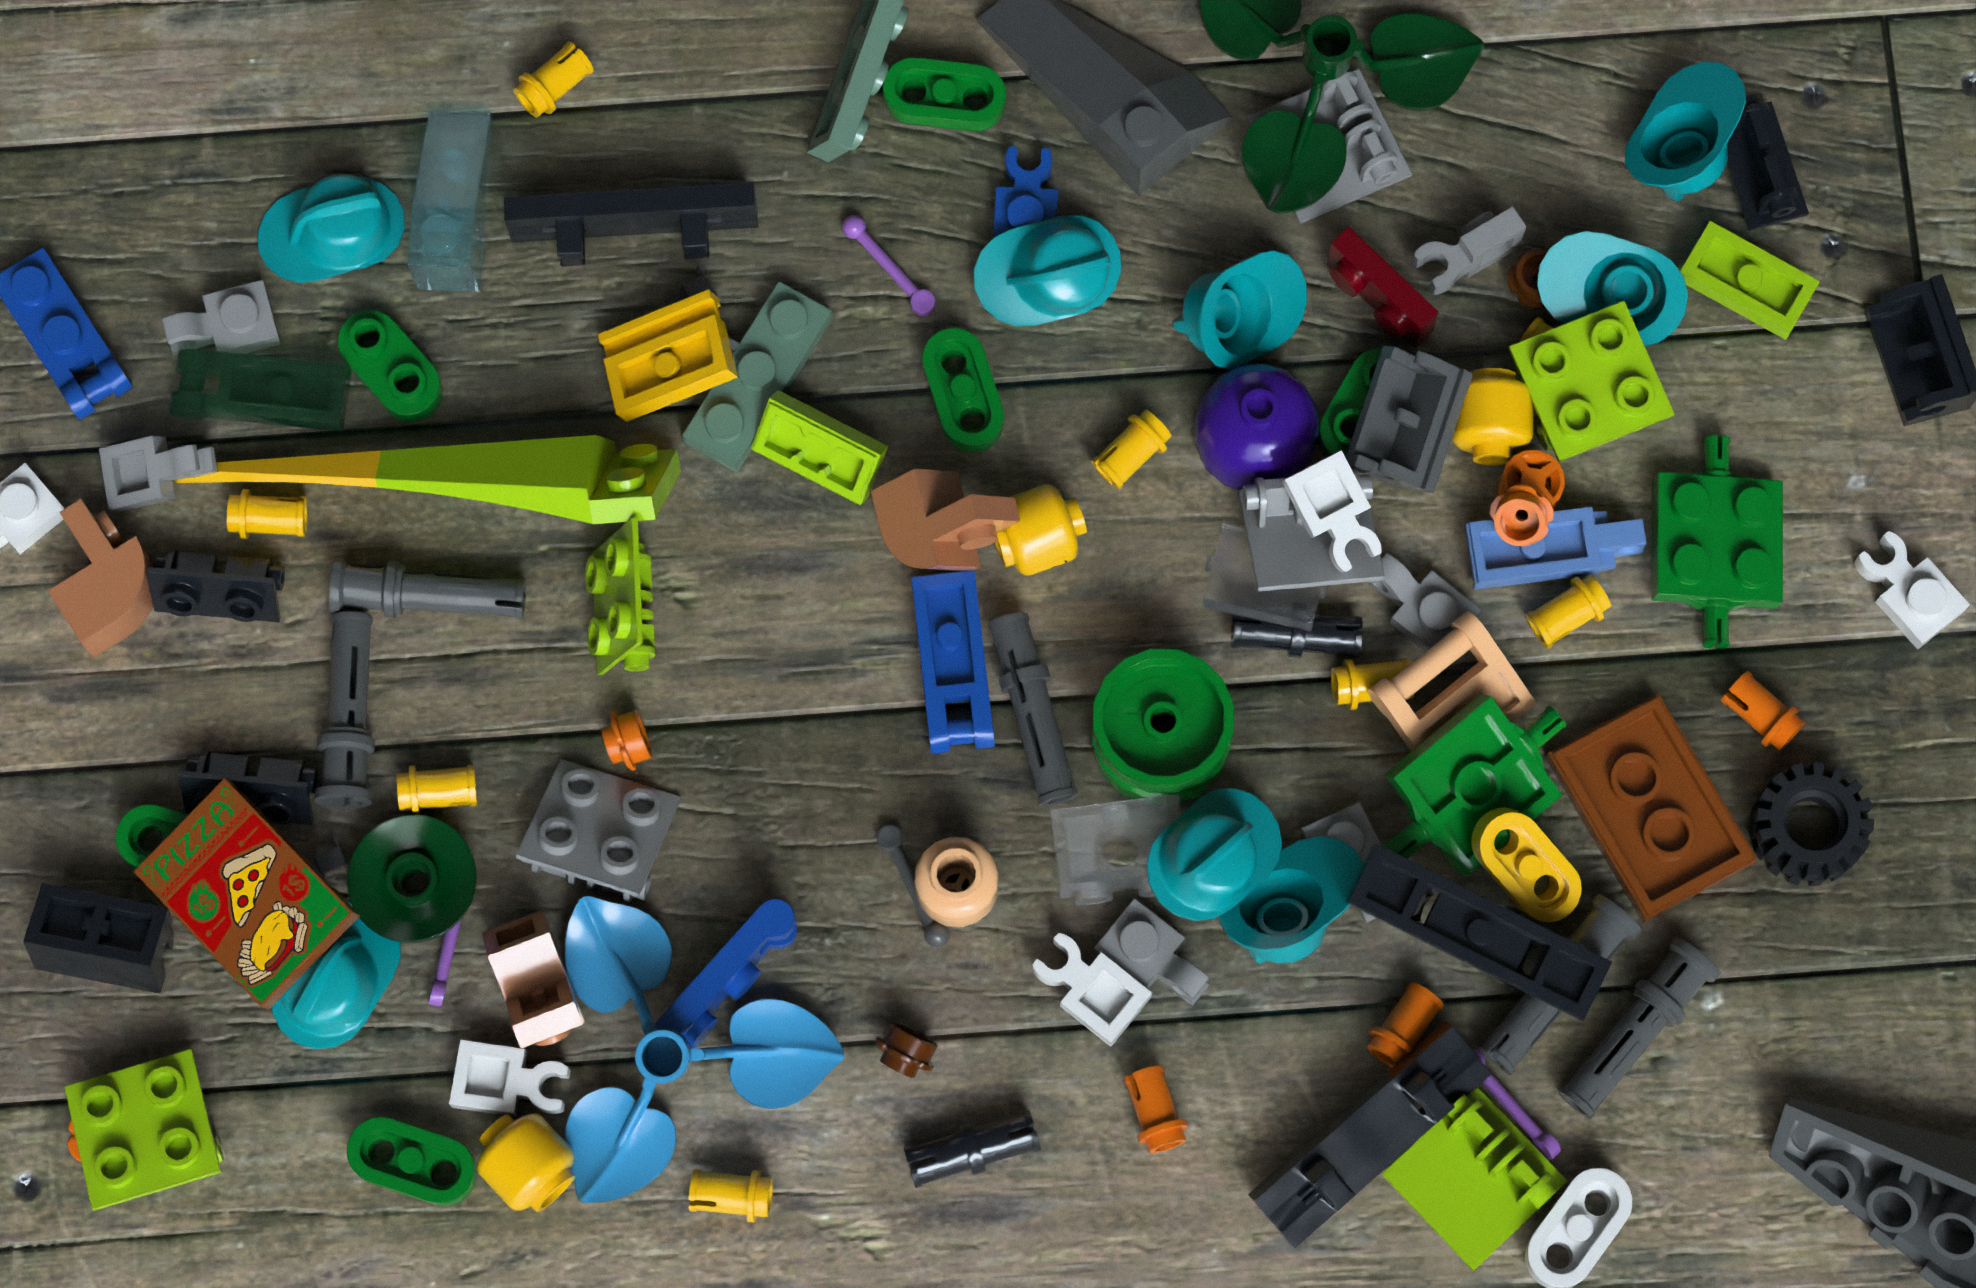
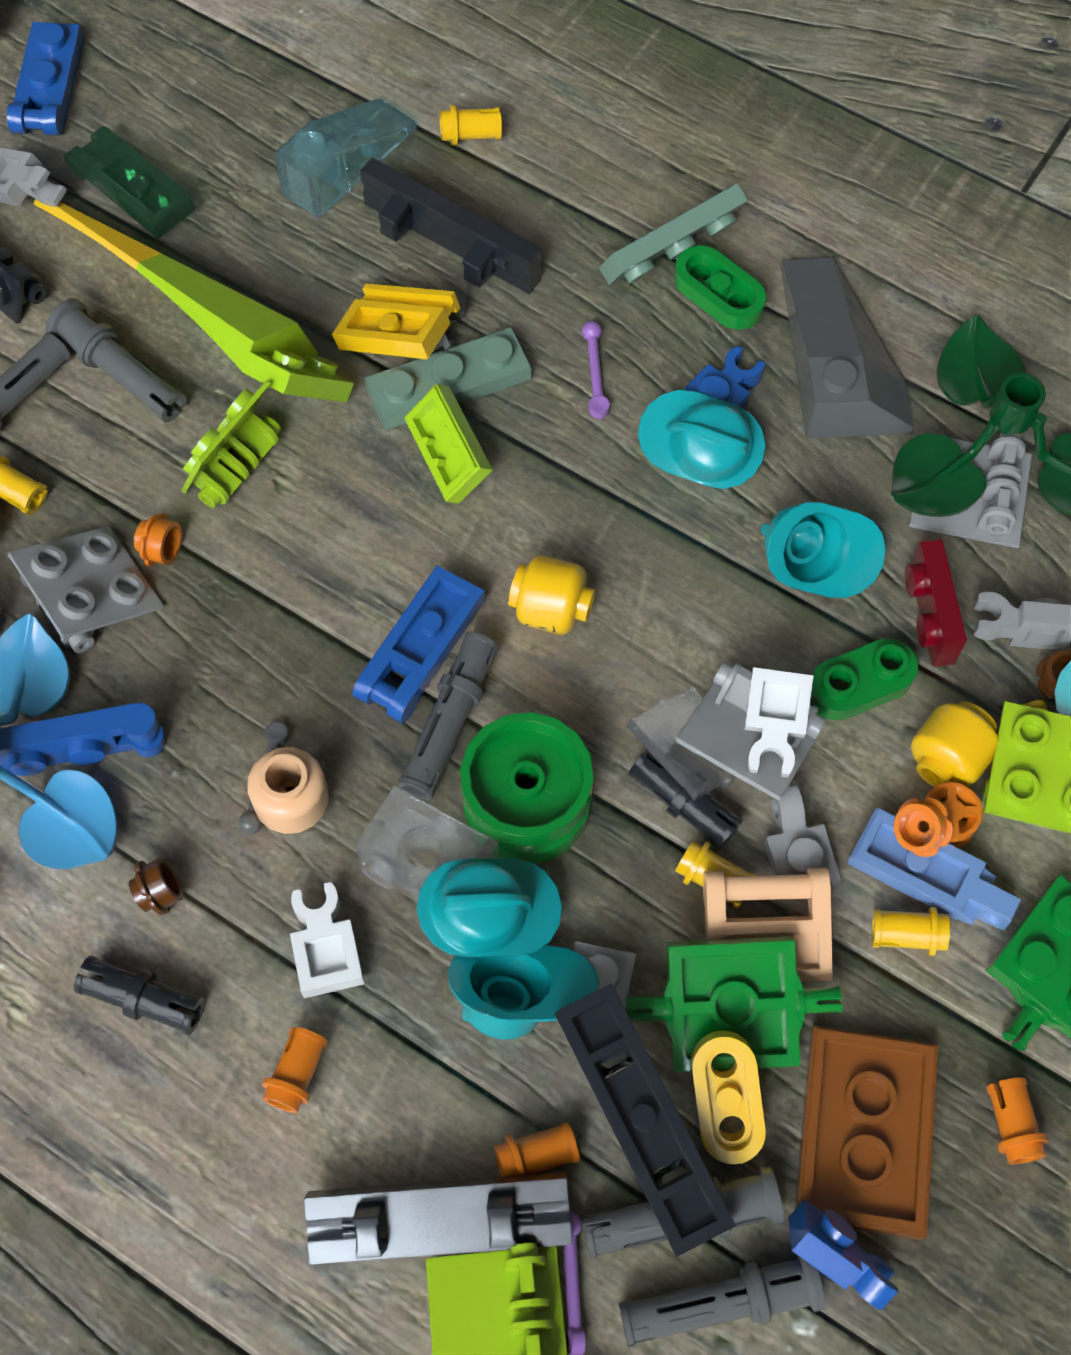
camera: 35 degrees right, 10 degrees down
light grey plate [162,280,281,360] -> none
yellow pin [227,489,308,539] -> none
teal piece [258,174,405,283] -> none
green plate [338,310,443,422] -> none
nougat brick [871,469,1020,571] -> none
green plate [922,328,1004,453] -> none
yellow pin [1091,409,1172,490] -> none
light grey plate [1094,898,1209,1006] -> none
dark purple cylinder [1193,363,1319,490] -> none
dark grey hinge [1346,346,1473,493] -> none
black tyre [1749,762,1874,886] -> none
none -> blue plate [788,1199,899,1310]

